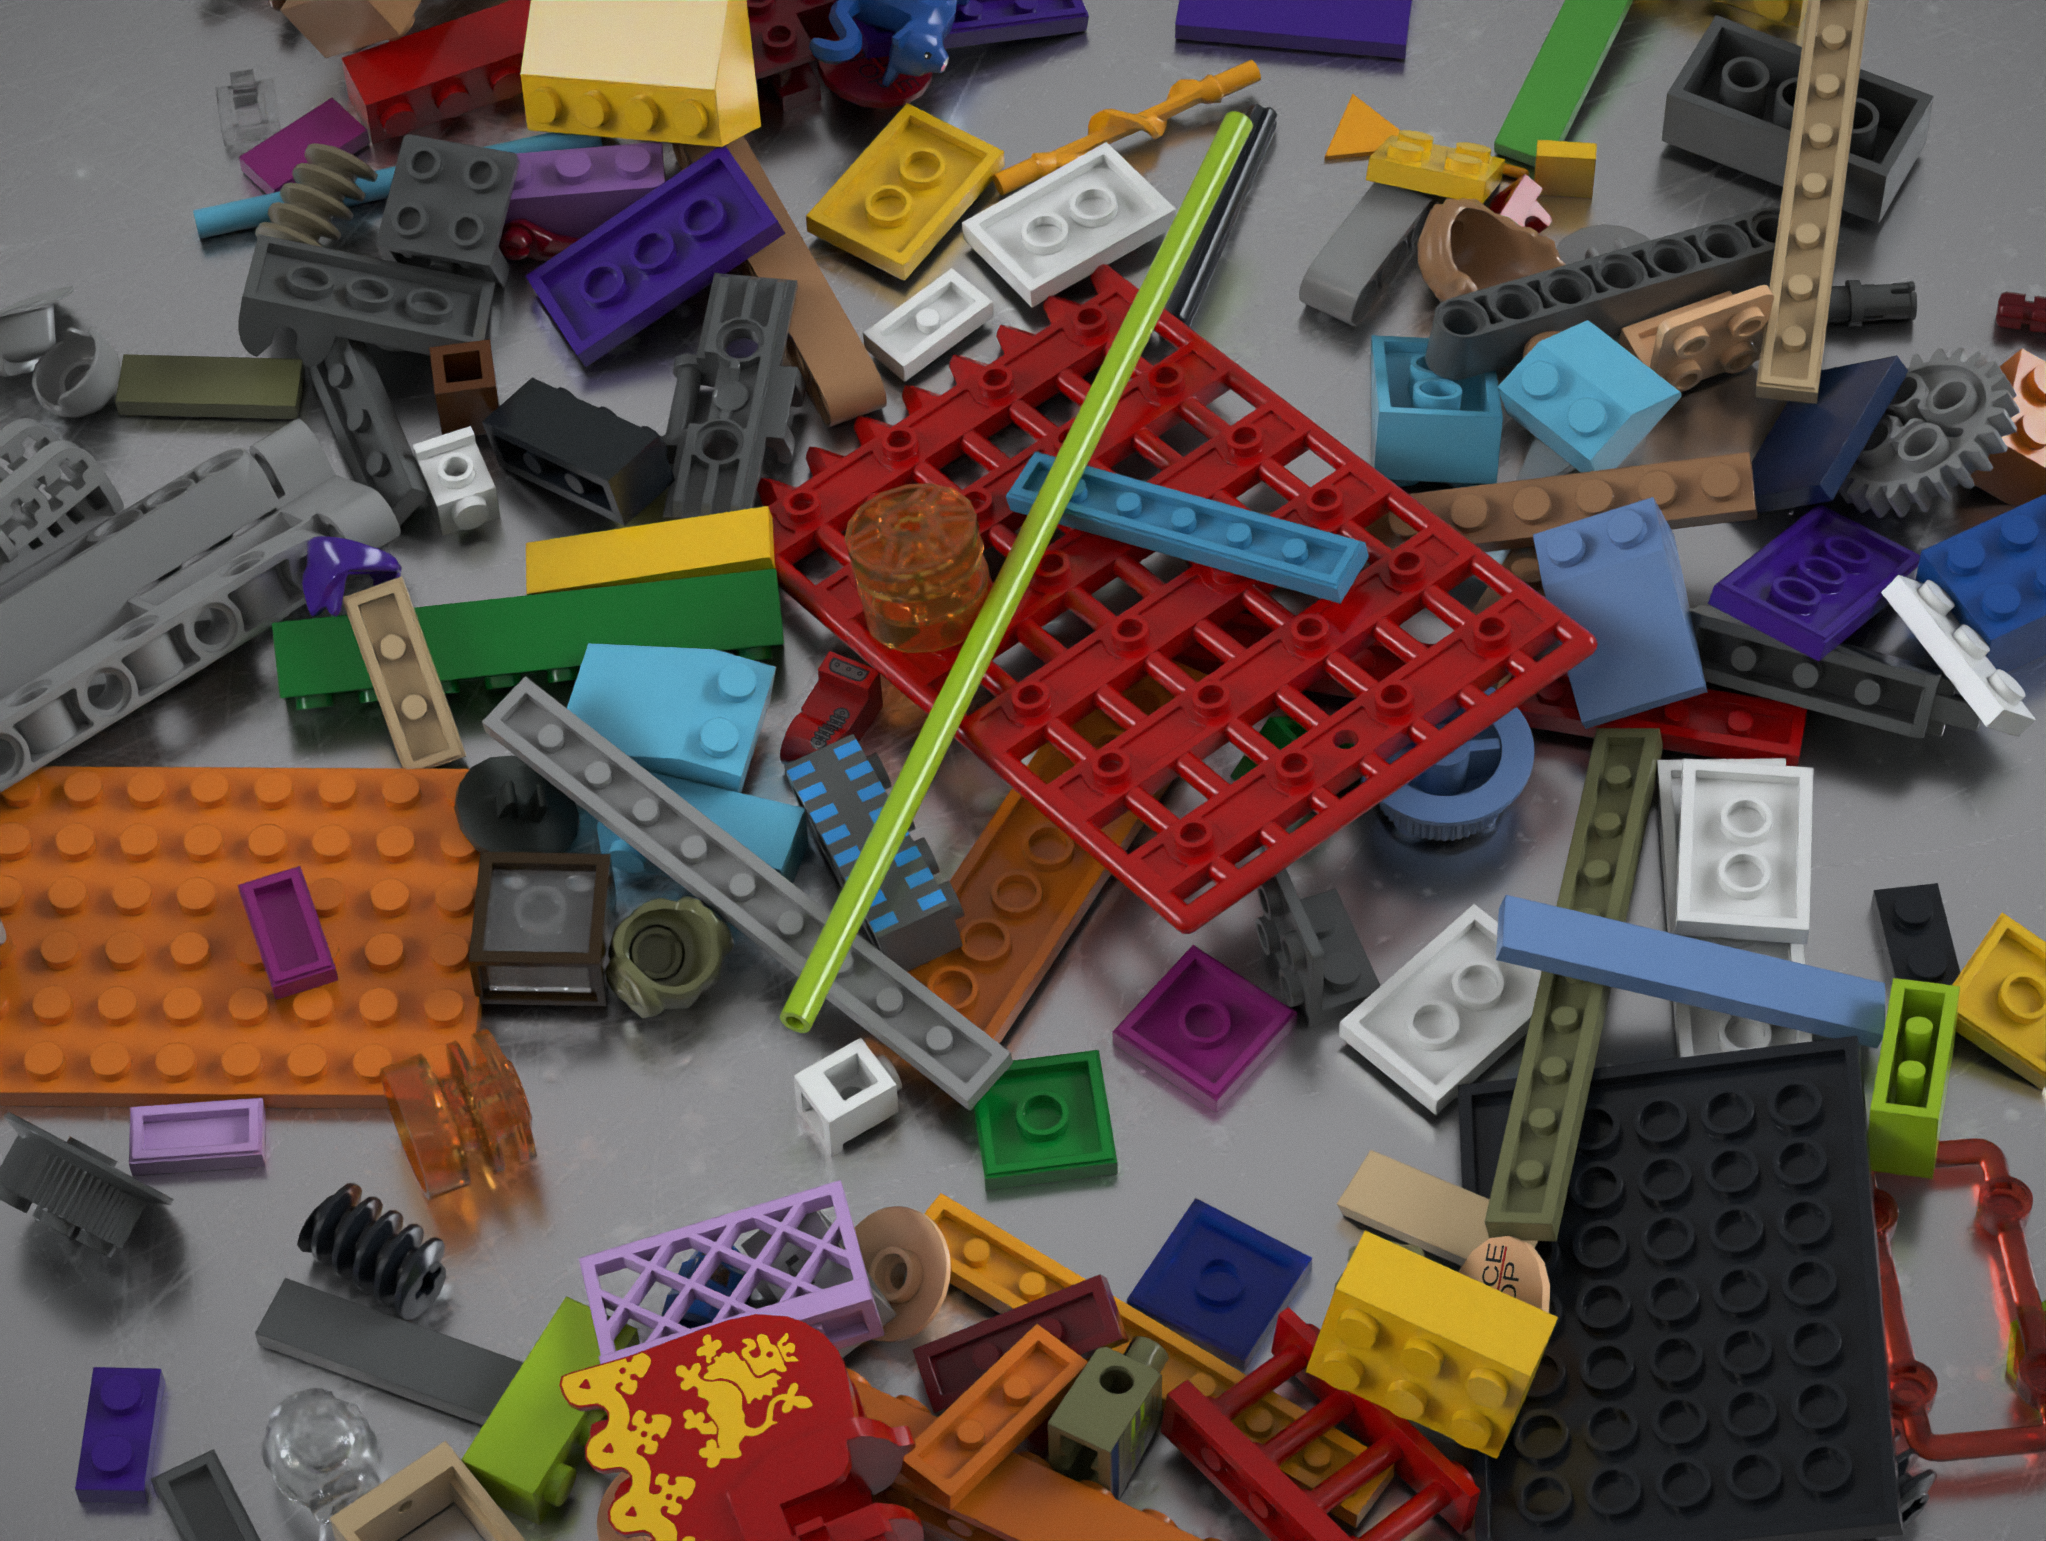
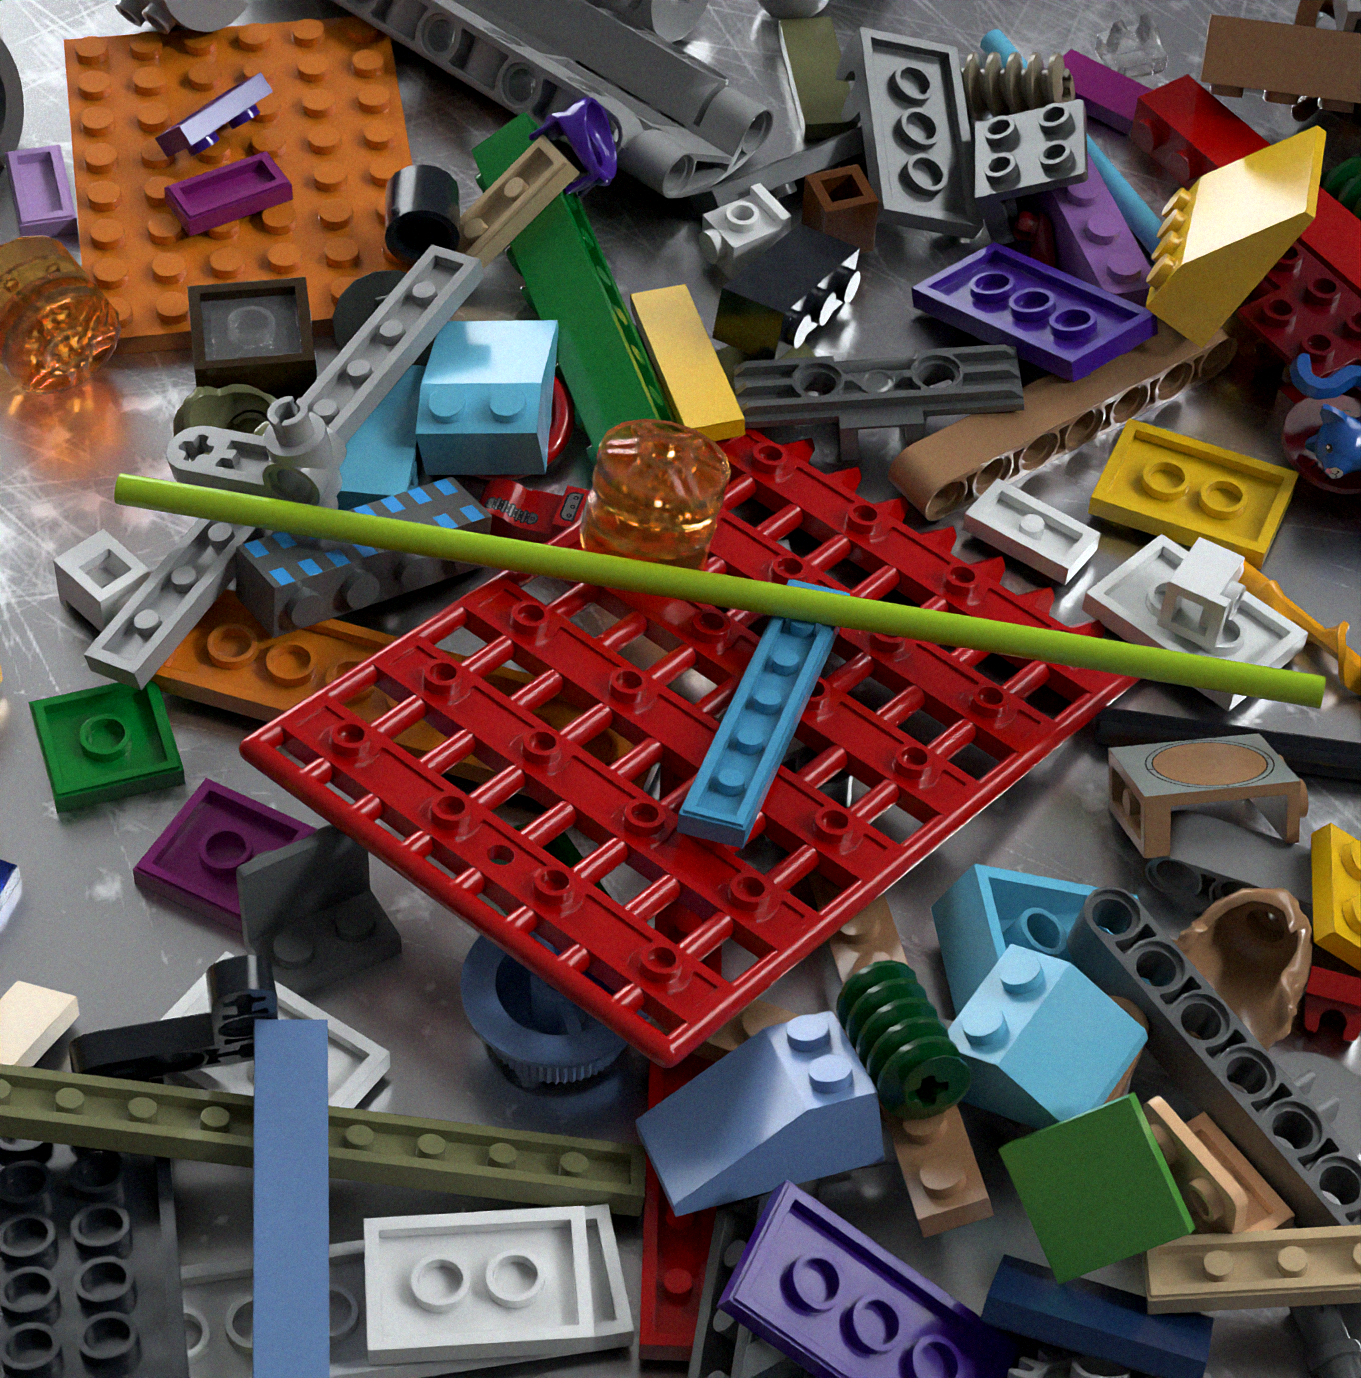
camera: 75 degrees right, 5 degrees down
none -> black beam [68,955,278,1081]
none -> plate [155,72,273,157]
none -> light grey piece [166,396,347,509]
none -> black piece [385,164,460,265]
none -> dark green piece [836,960,972,1120]
none -> bright green tile [998,1092,1196,1284]
none -> medium nougat panel [1109,733,1309,858]
none -> white brick [1157,537,1246,651]

